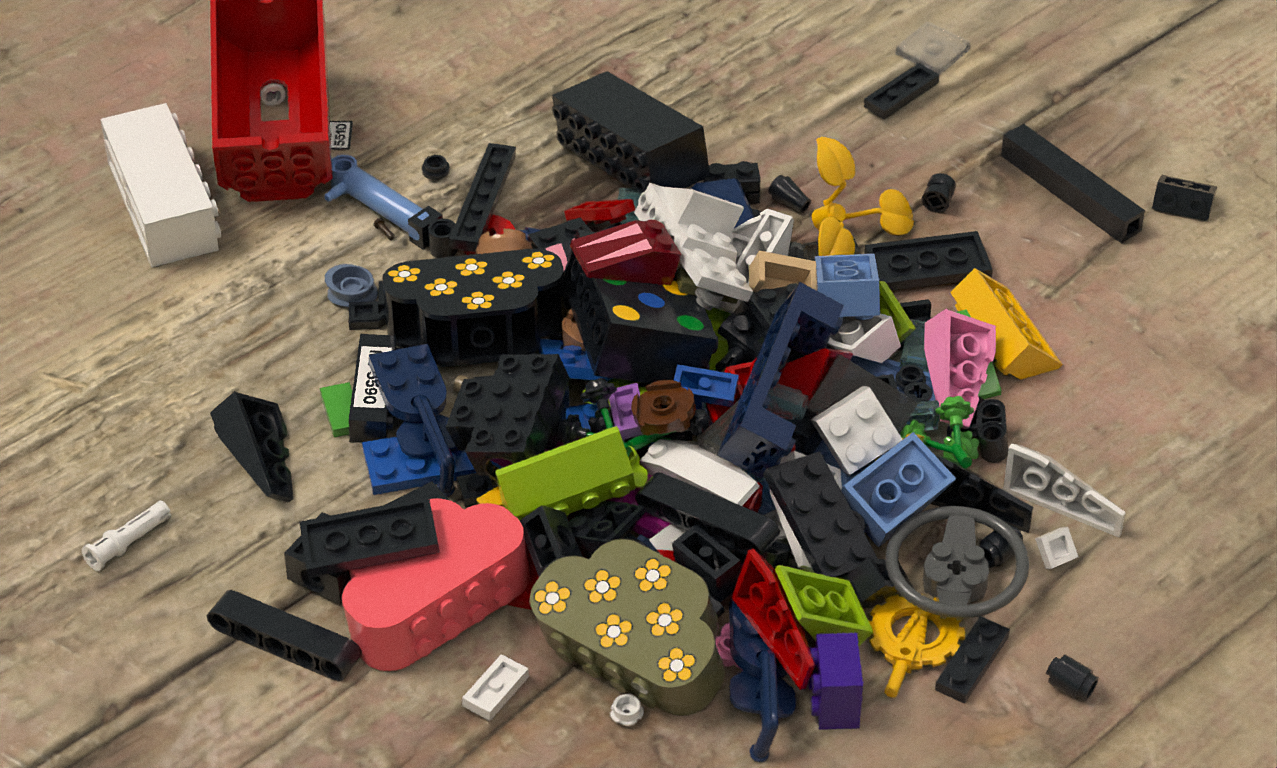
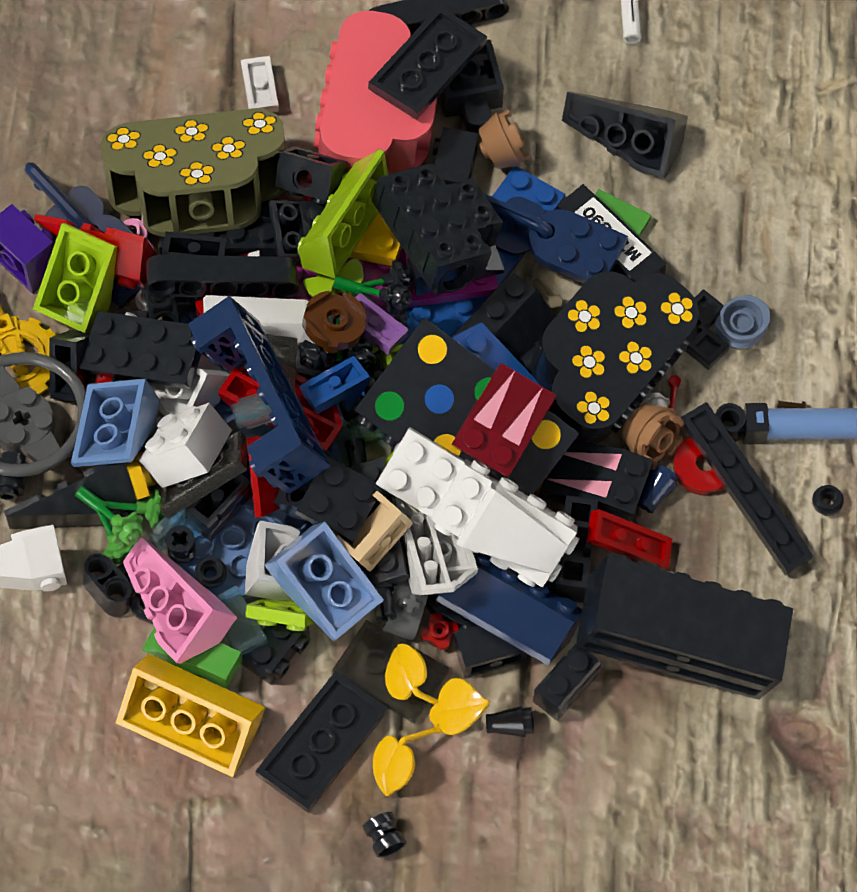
camera: 135 degrees right, 20 degrees up
none -> medium nougat cone [479,109,532,169]

